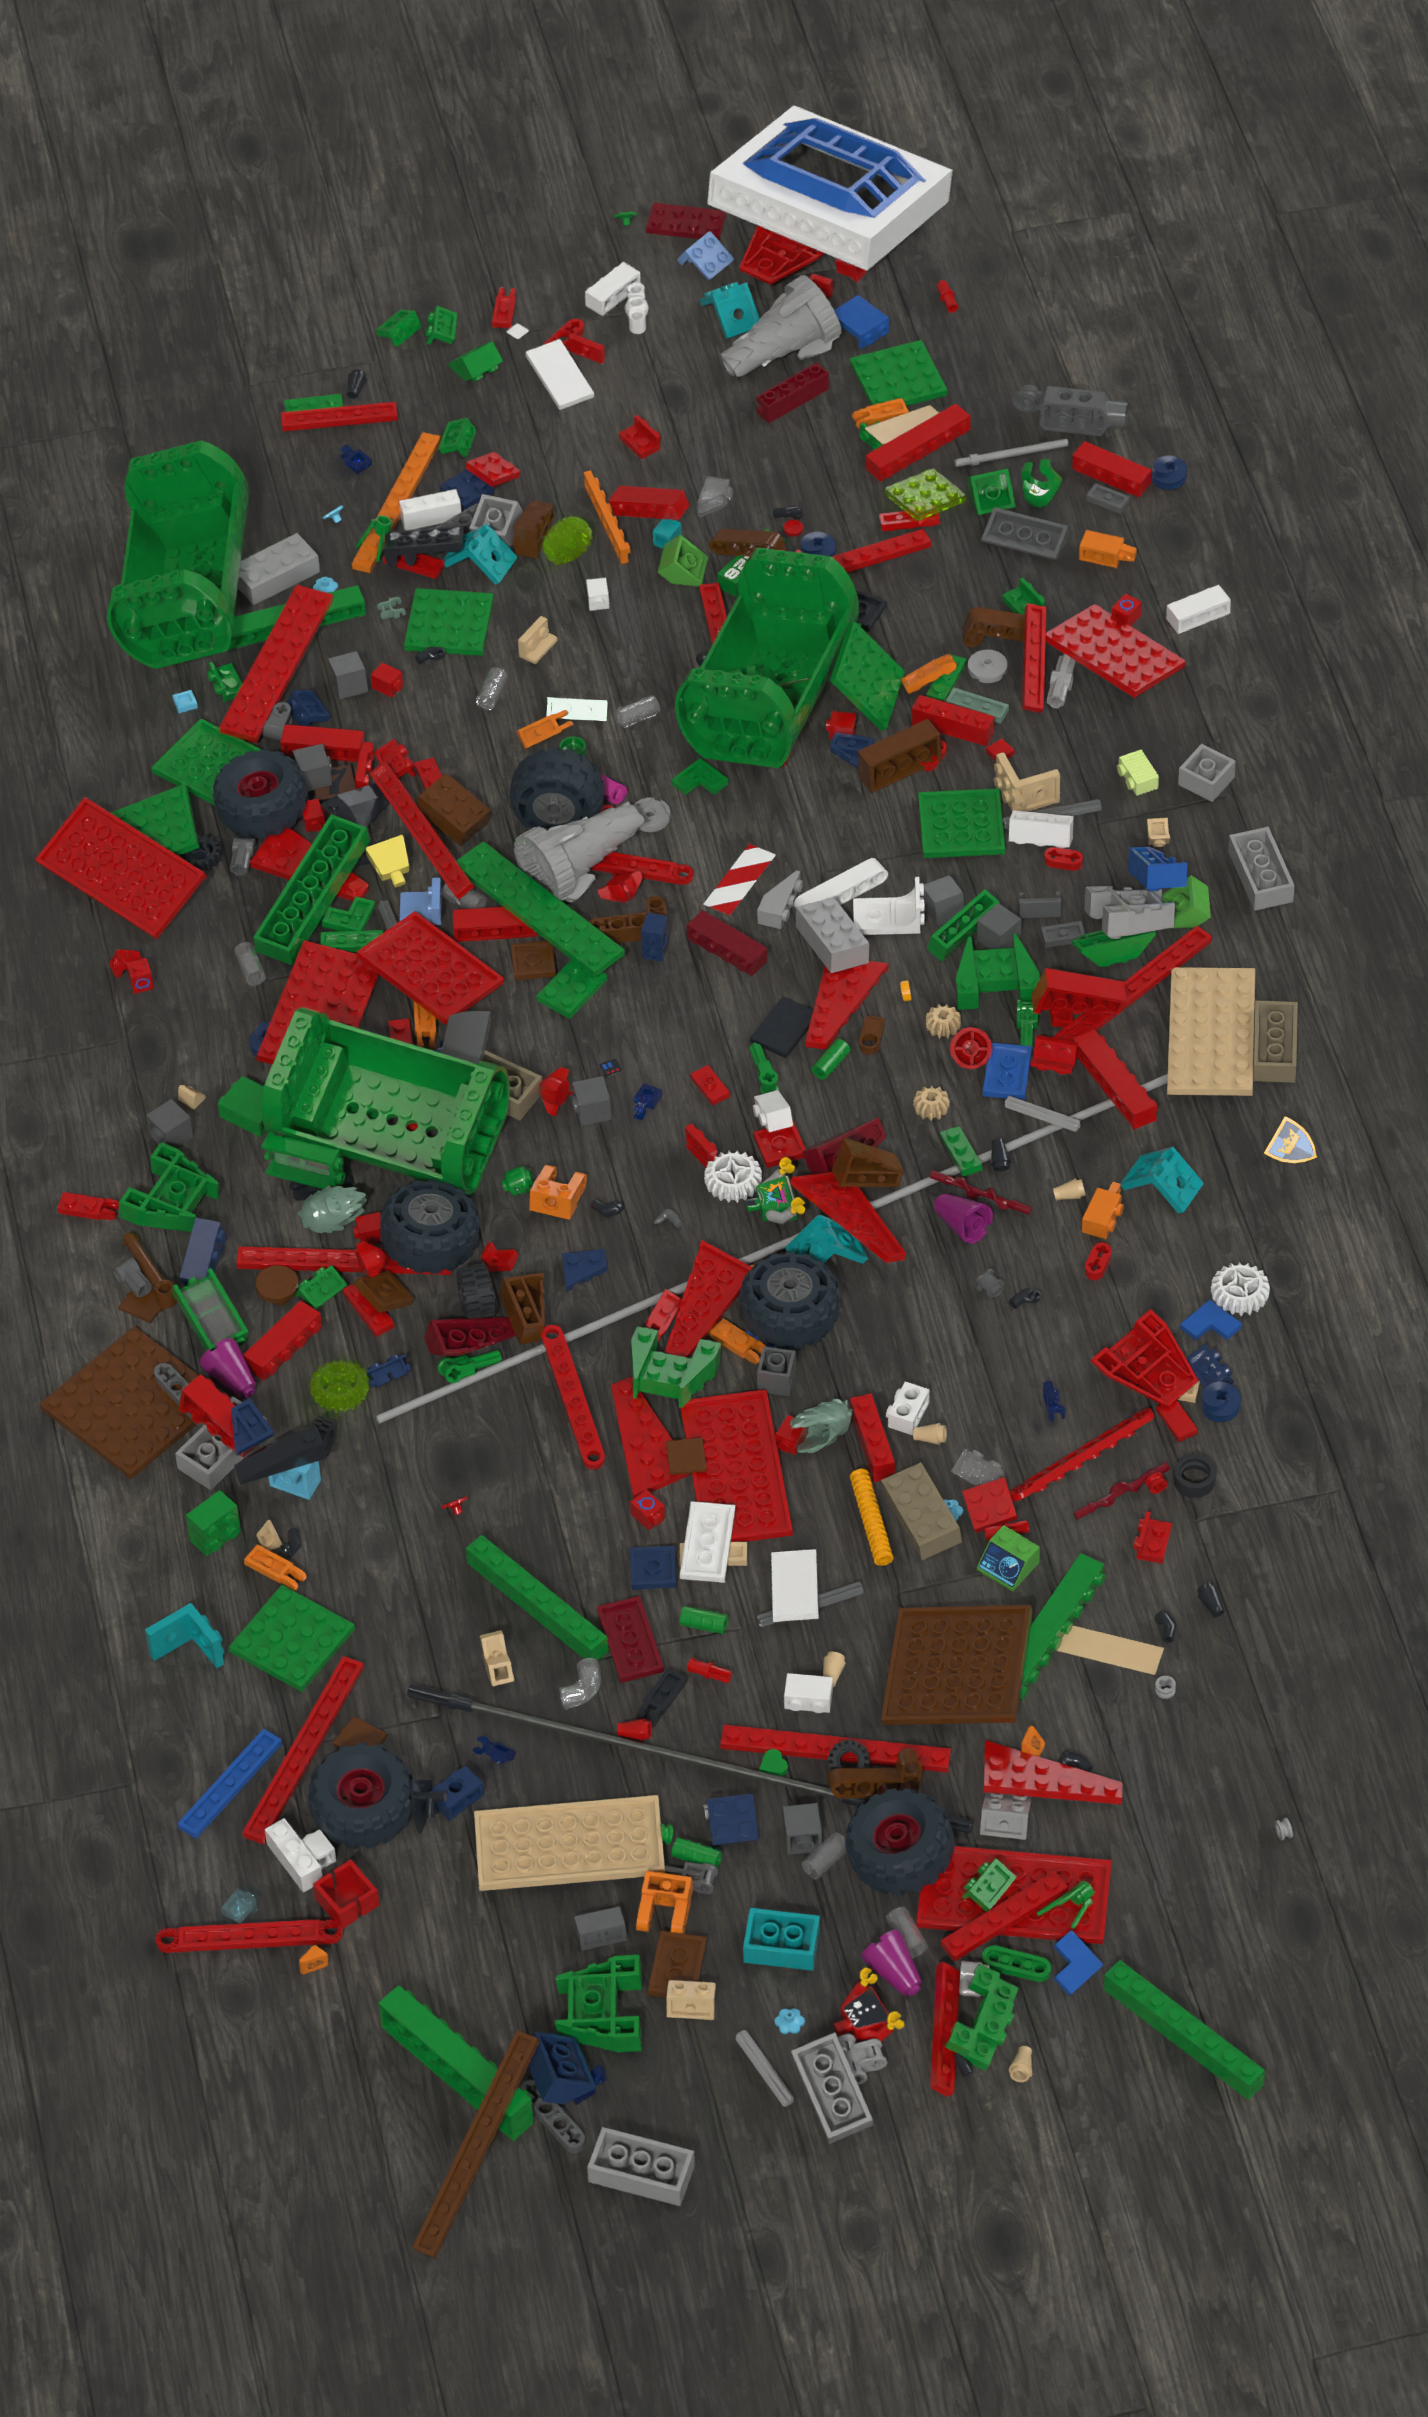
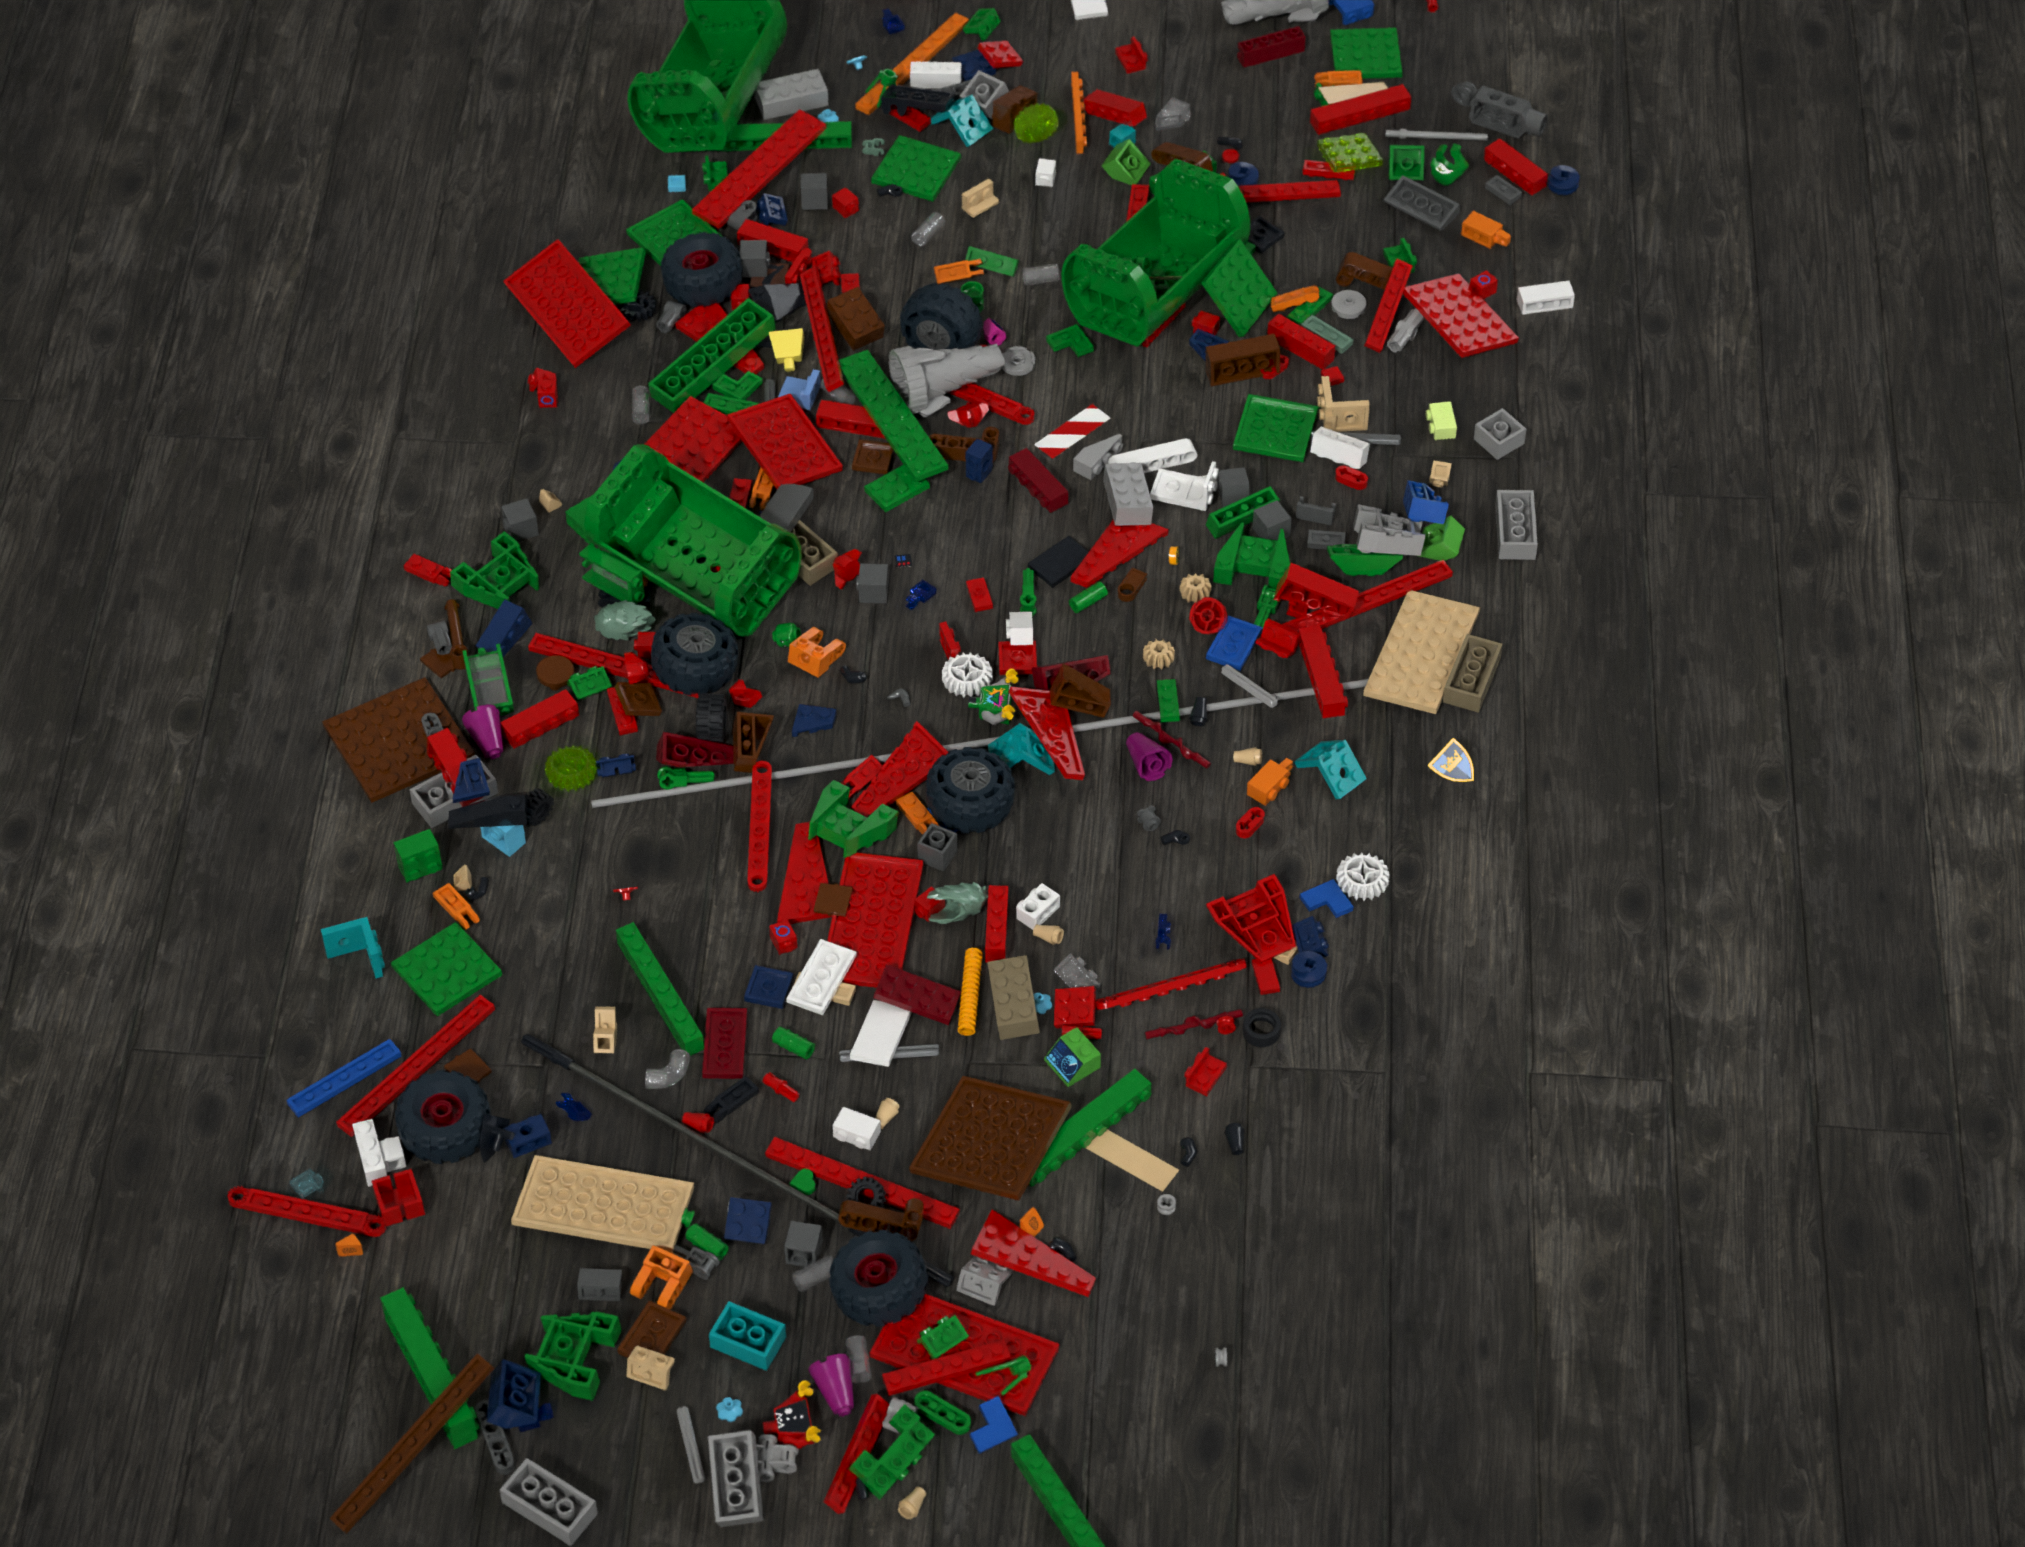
camera: 15 degrees right, 0 degrees up
none -> dark red plate [873,964,961,1025]

